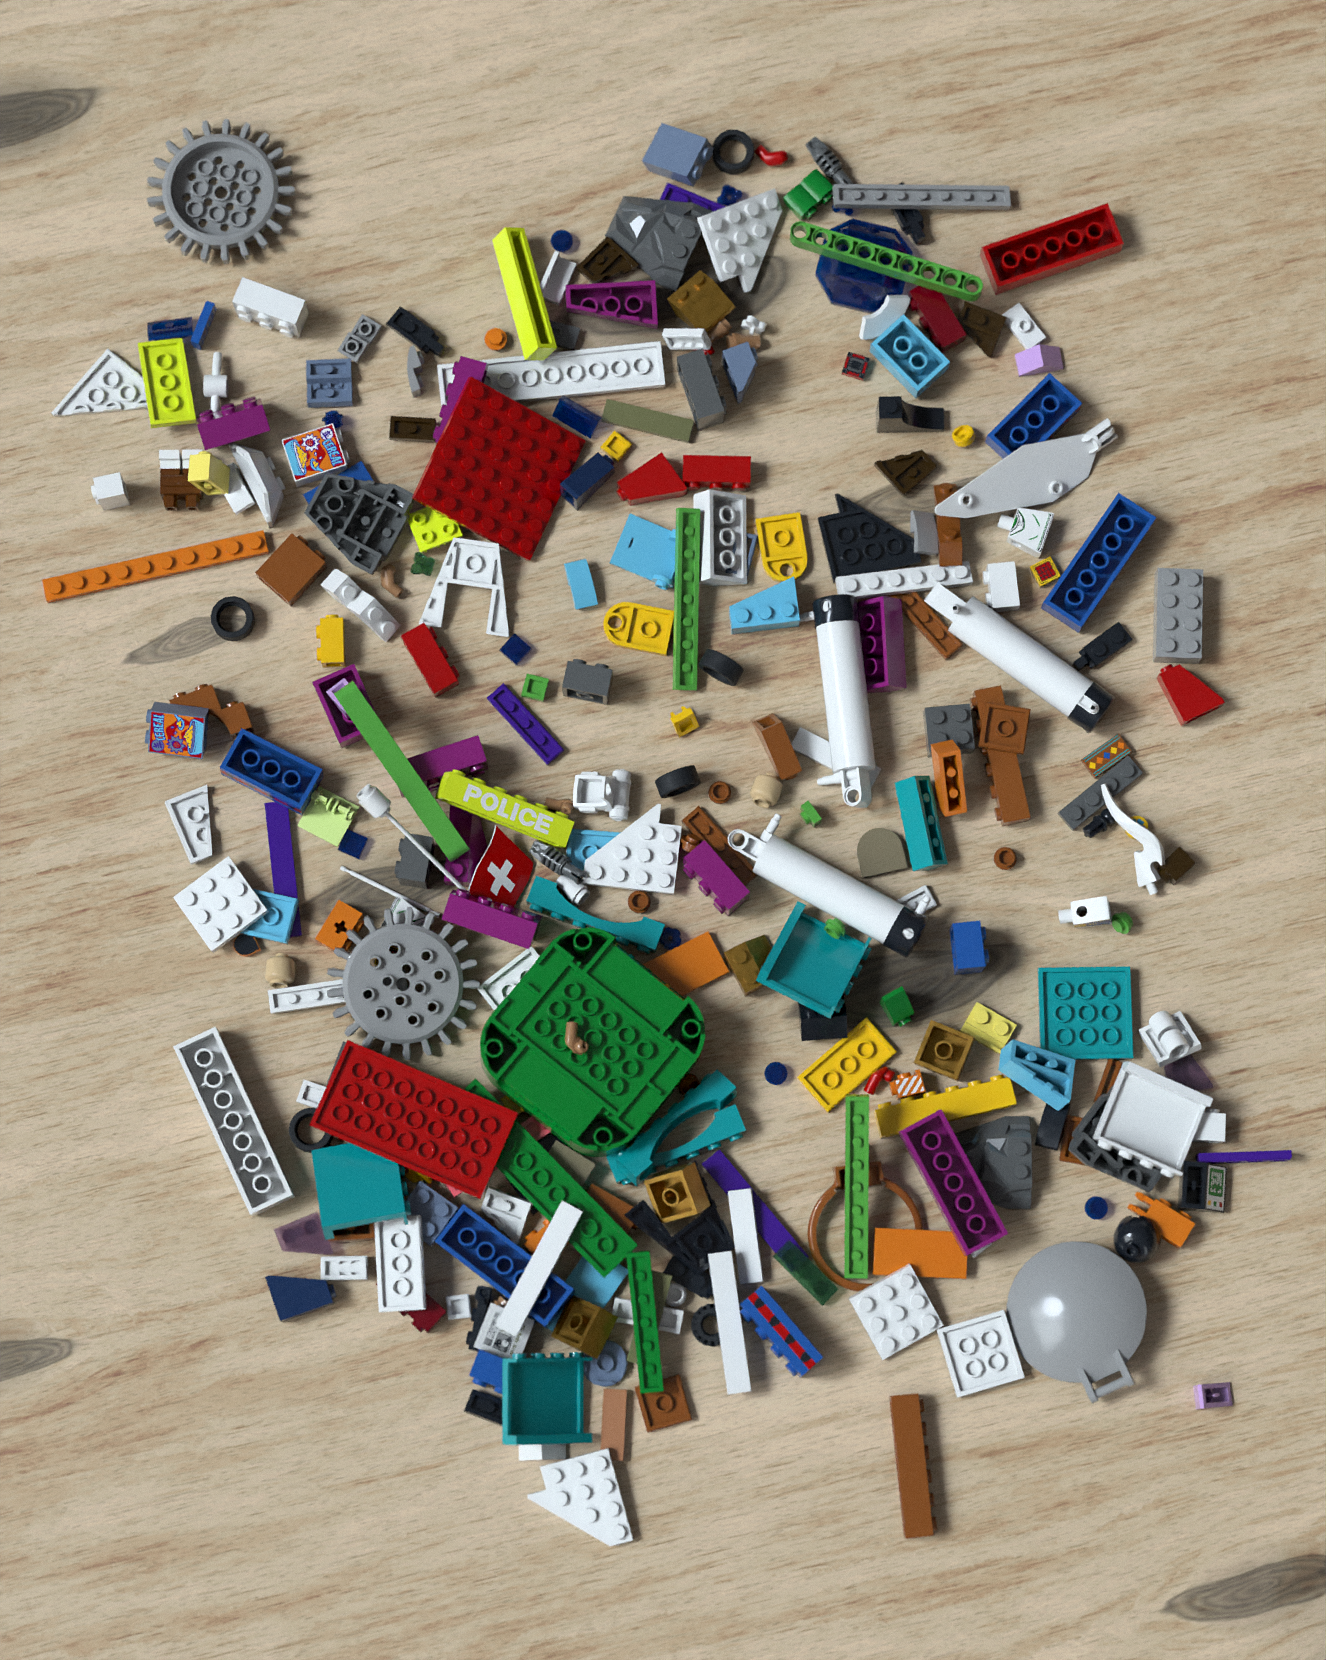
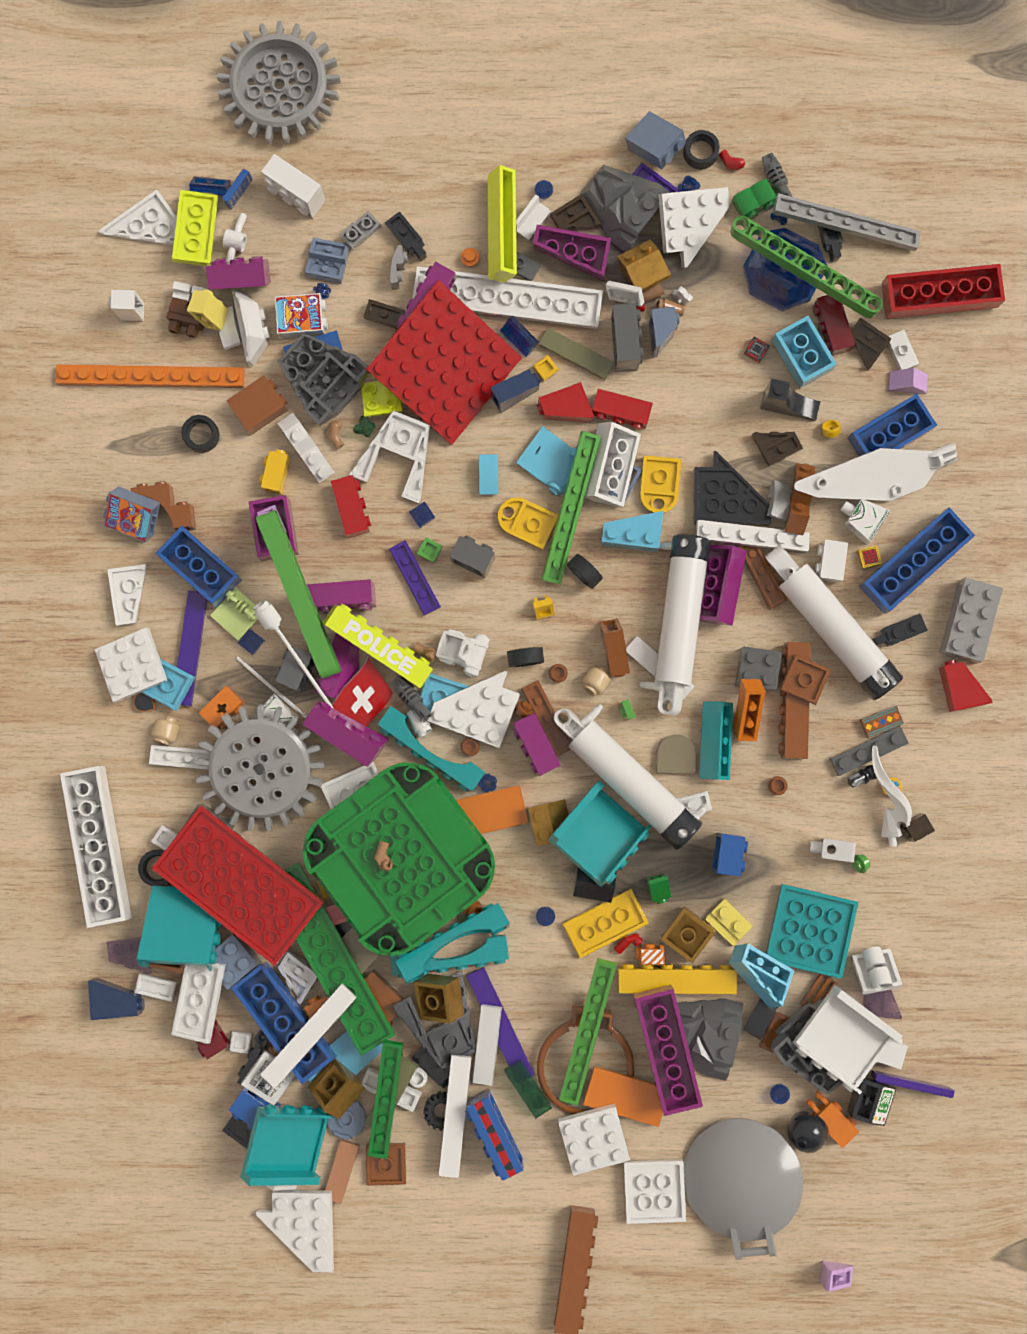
camera: 20 degrees right, 5 degrees up
bright green plate [824,918,846,939] -> none
white tile [859,295,910,340] -> none

